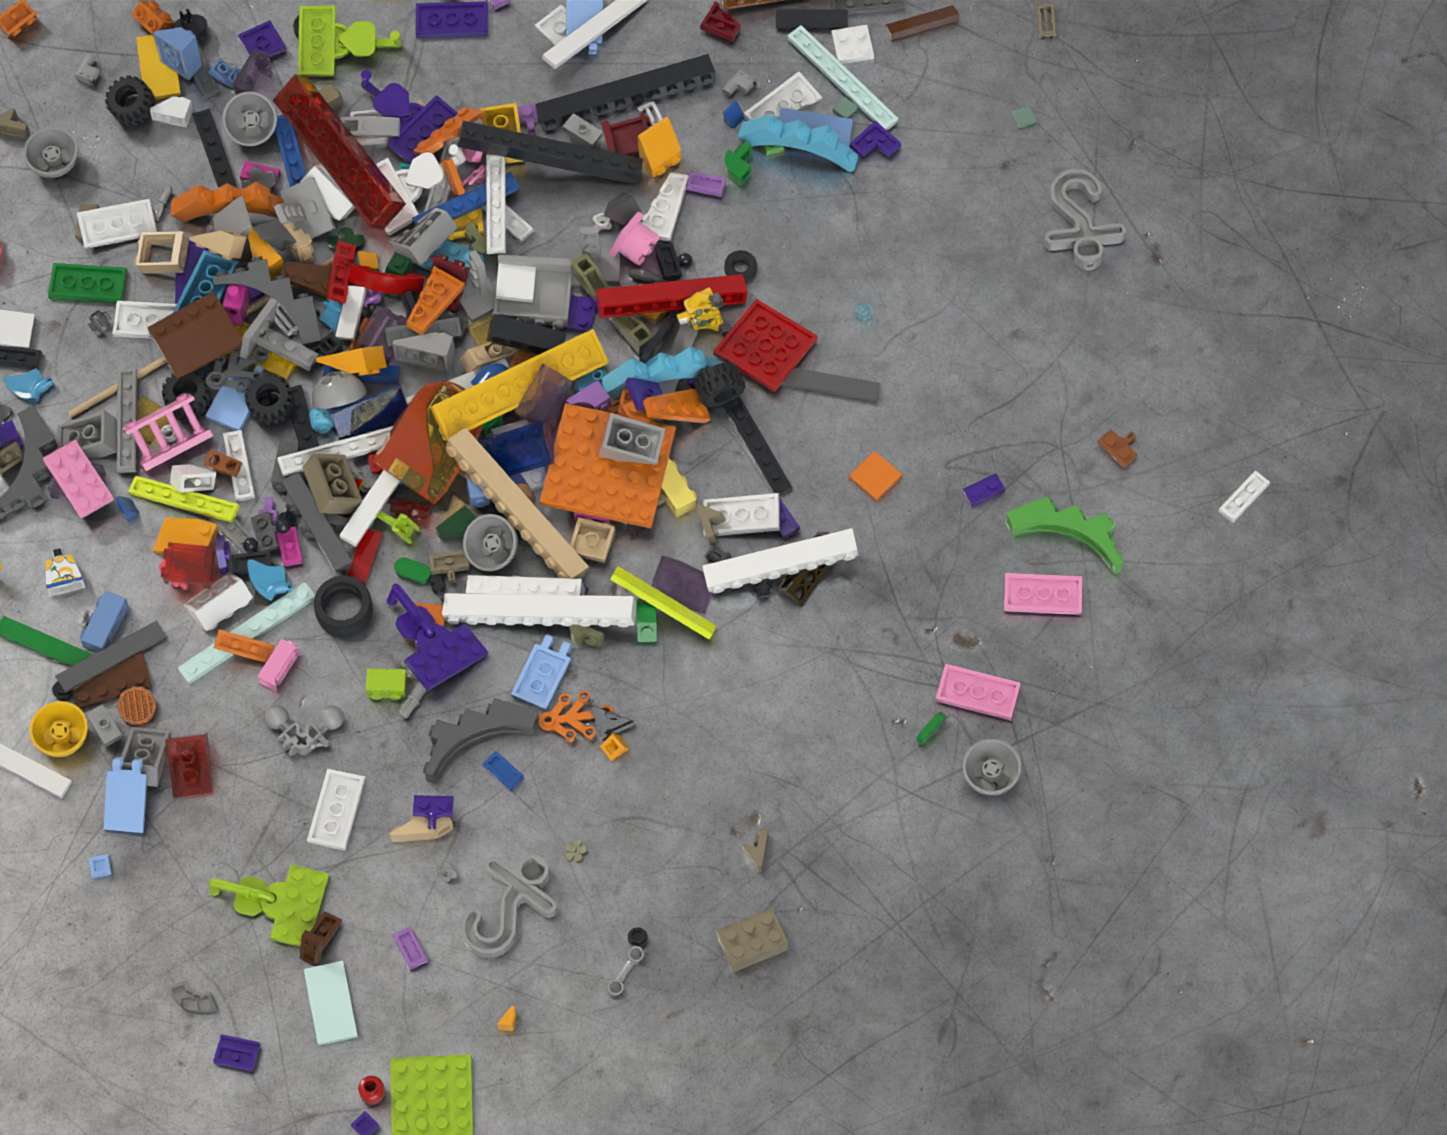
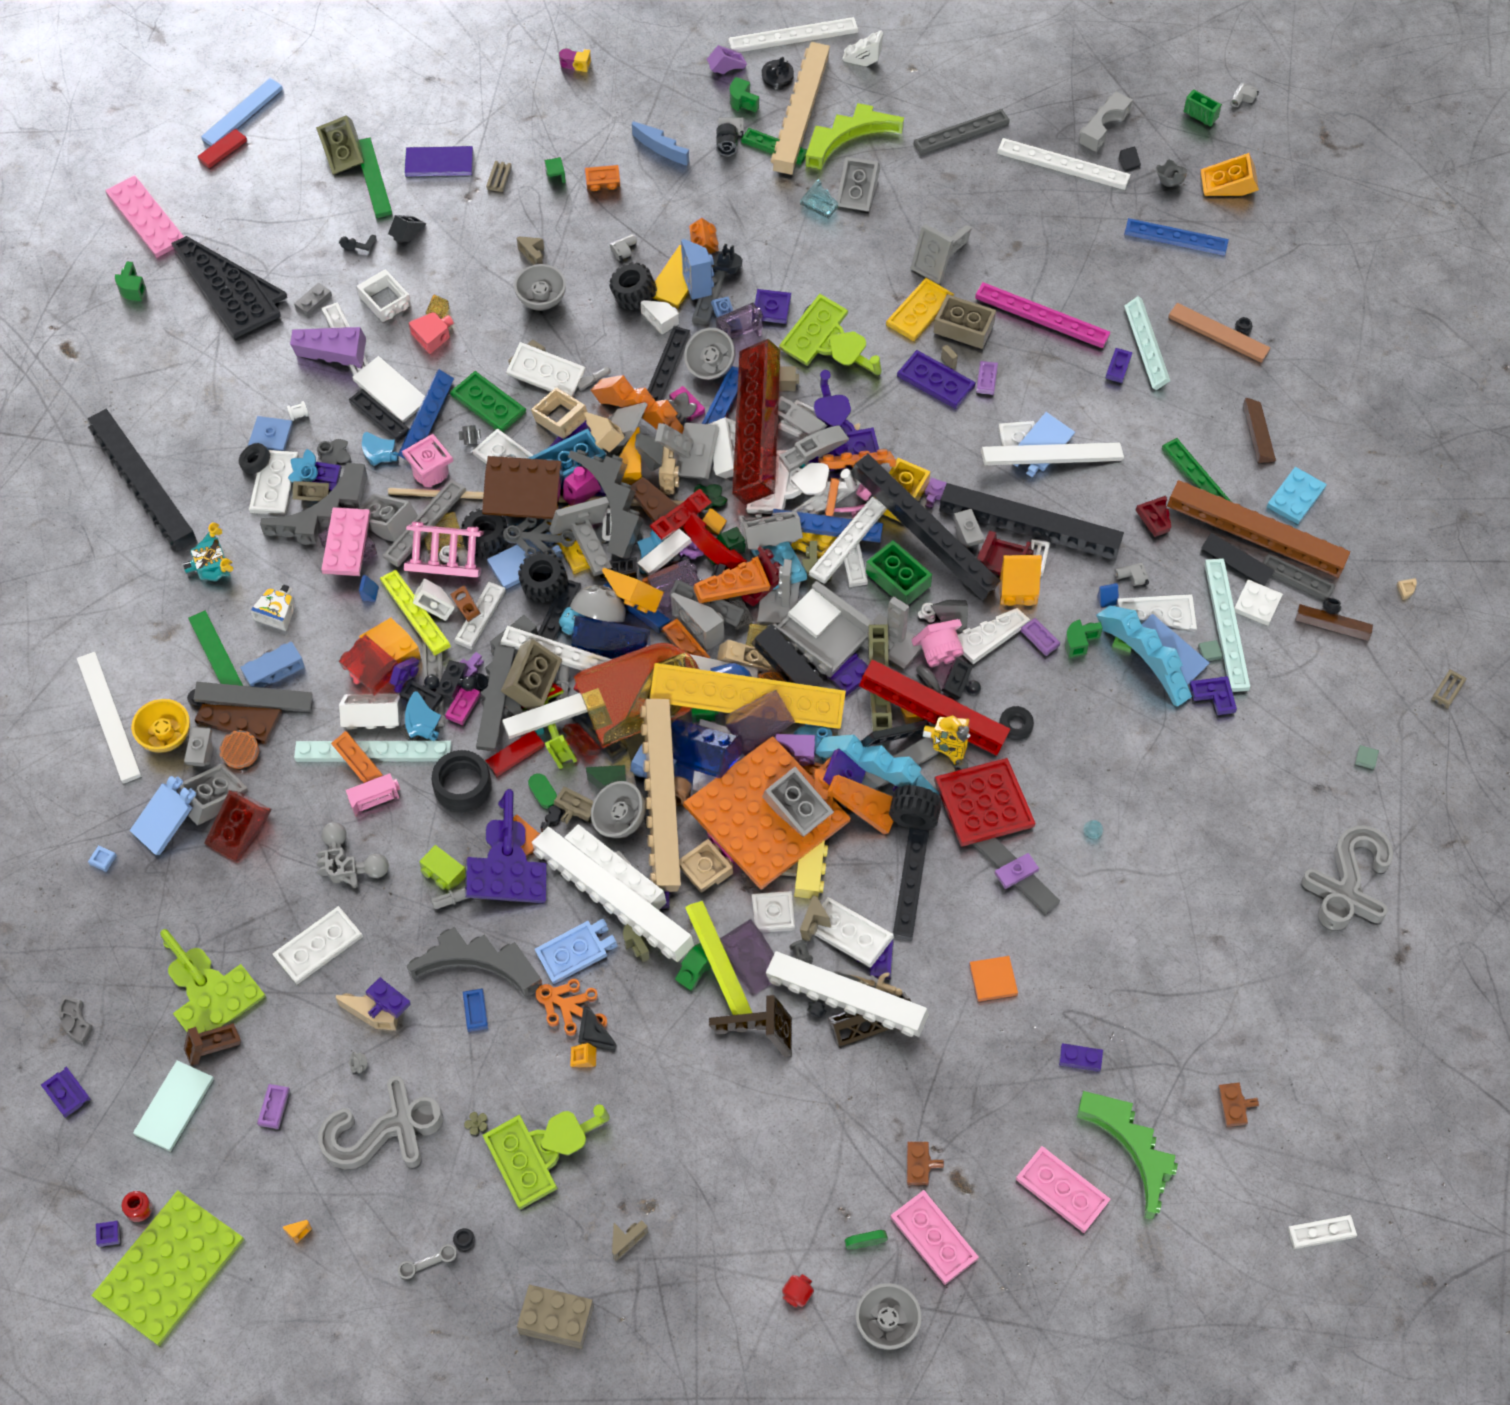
camera: 35 degrees right, 5 degrees down
none -> blue plate [398,369,454,460]
none -> bright pink piece [402,434,453,487]
none -> lime plate [482,1104,610,1210]
none -> orange plate [662,619,710,658]
none -> dark brown piece [709,995,792,1057]
none -> white tile [752,891,795,934]
none -> light grey slope [779,425,849,472]
none -> red head [782,1274,814,1308]
none -> piece [833,970,902,996]
none -> green brick [866,540,933,605]
none -> dark orange plate [907,1142,944,1185]
none -> medium lavender plate [994,853,1039,889]
none -> black plate [1322,598,1342,614]

